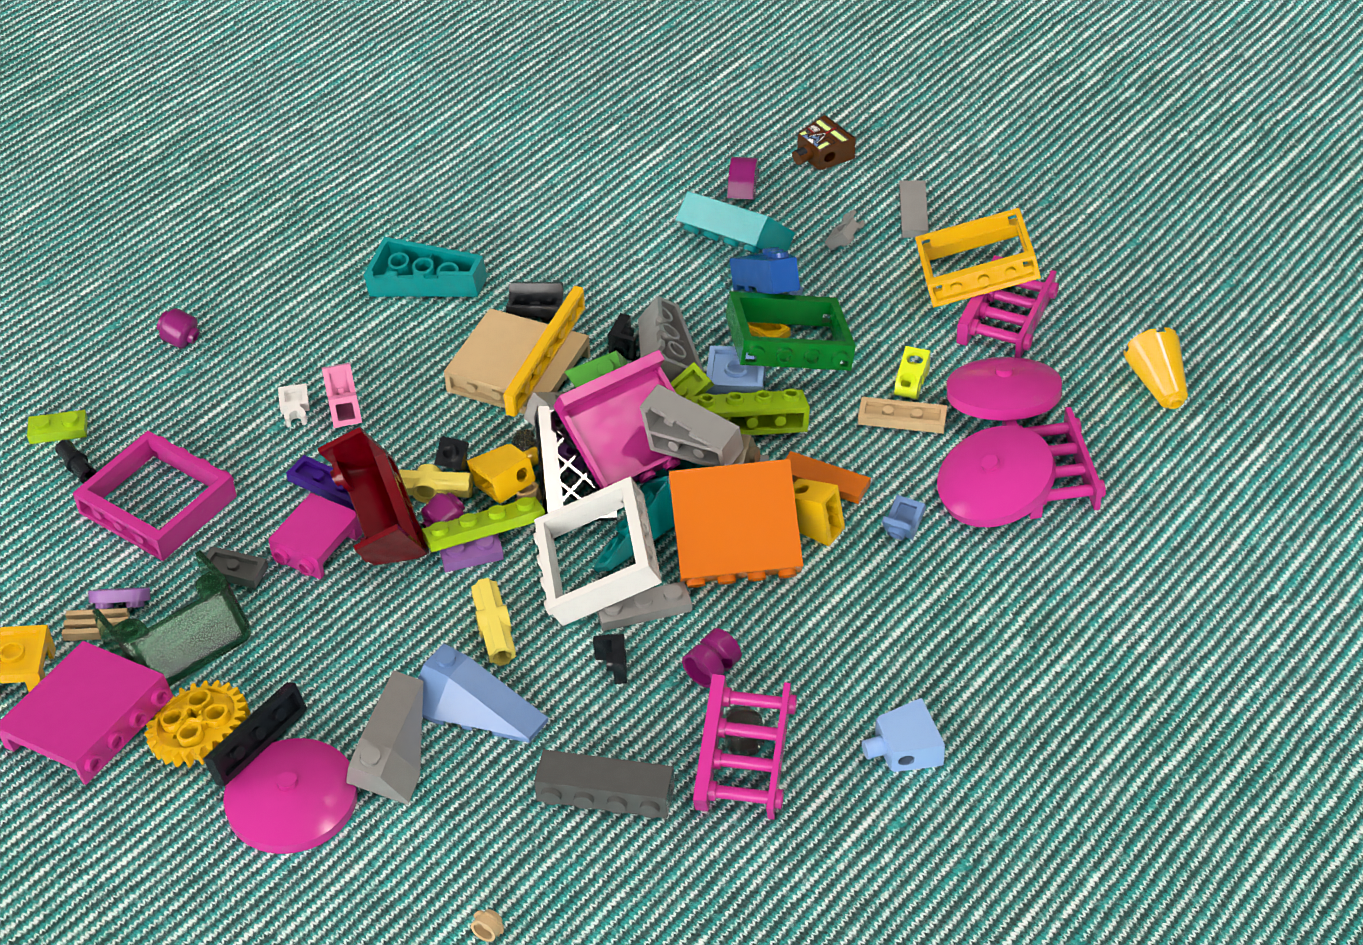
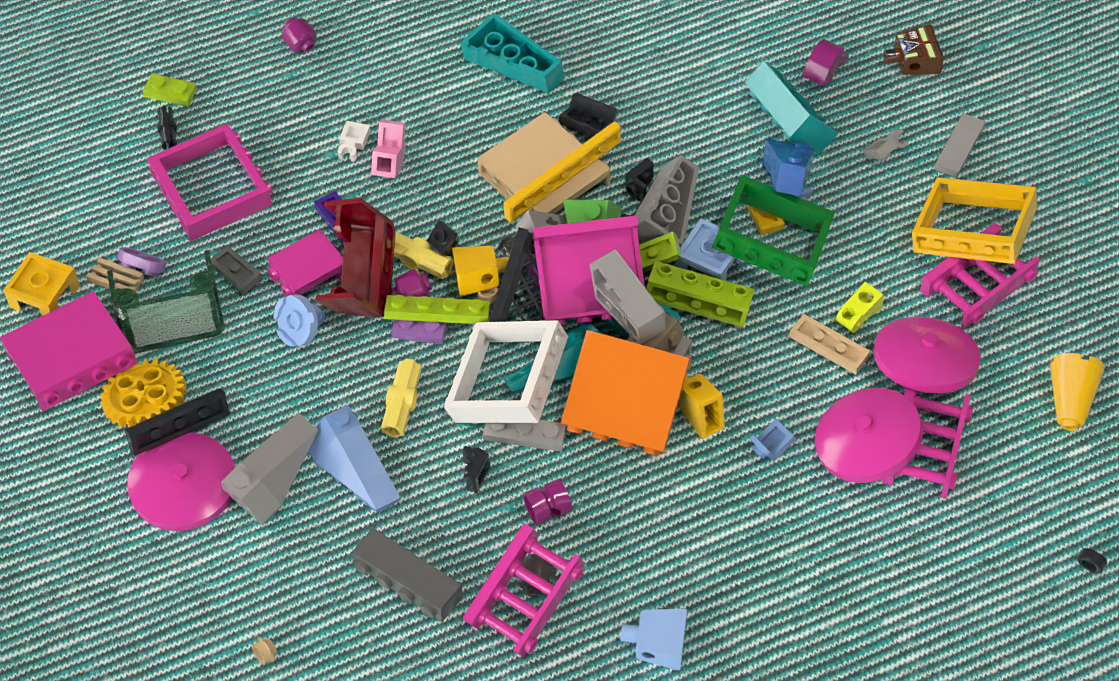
camera: 25 degrees right, 10 degrees up
orange tile [785,451,871,504] -> none
none -> light blue tile [274,294,325,347]
none -> black tile [1077,548,1107,573]

